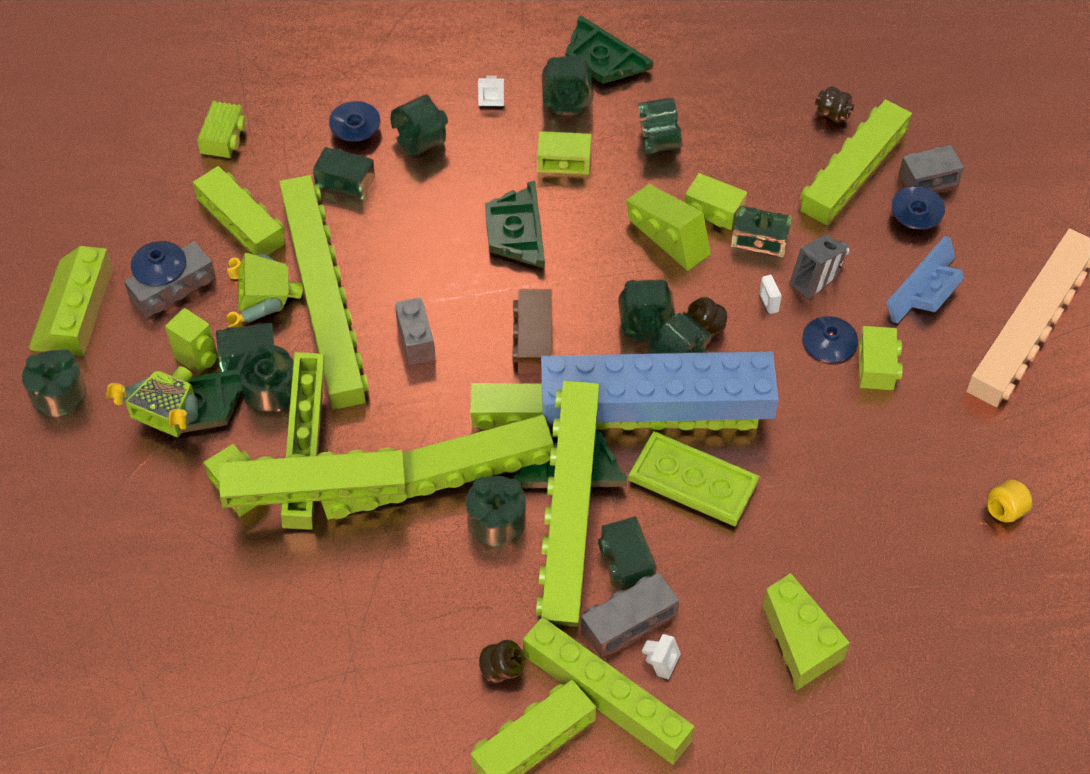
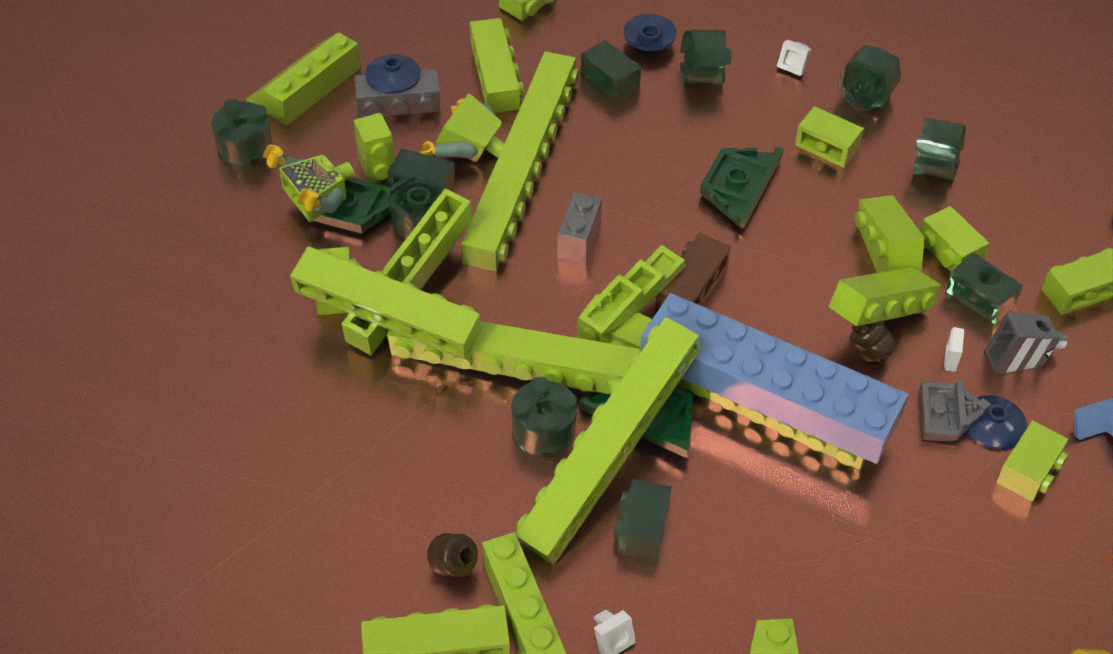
camera: 30 degrees right, 5 degrees down
dark green wing [565,15,653,84] -> none
flat silver brick [581,572,680,658] -> none
clear green brick [618,279,677,342] -> none
lime piece [628,431,760,527] -> none
clear green brick [647,312,713,354] -> none
none -> lime slope [578,245,686,337]
none -> lime brick [829,267,941,326]
none -> flat silver slope [920,379,991,441]

